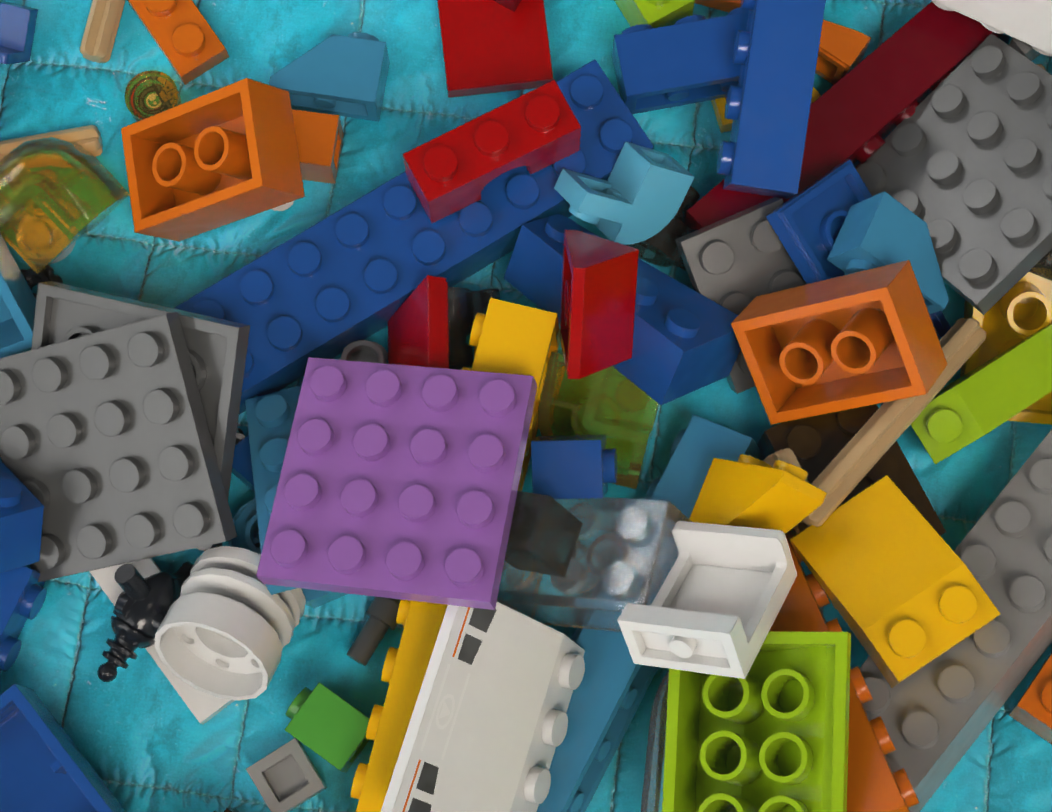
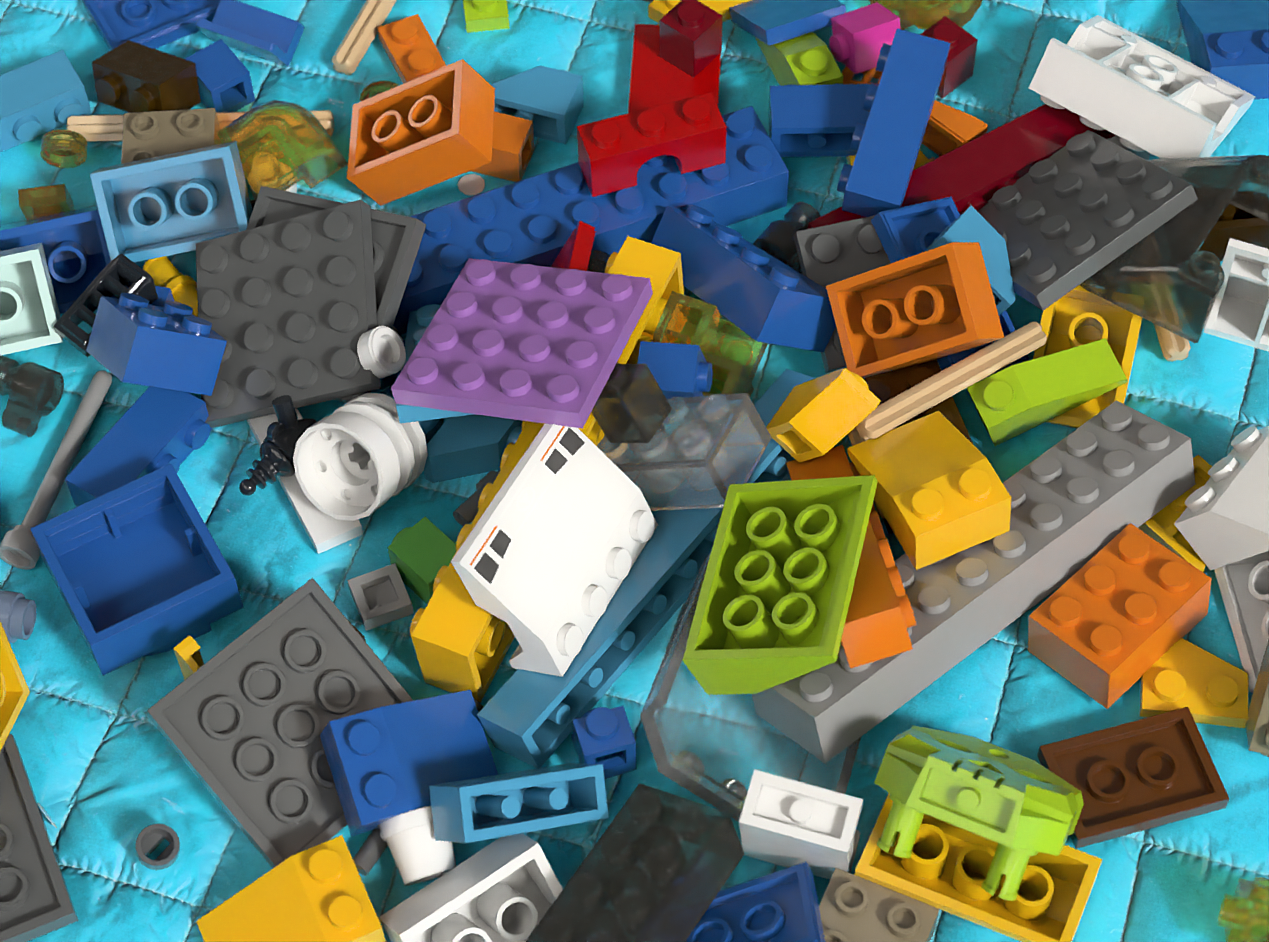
camera: 10 degrees right, 20 degrees down
medium azure brick [554,142,694,245] -> none
red slope [559,230,639,379] -> none
white panel [617,521,797,679] -> none
none -> white tile [357,326,406,378]

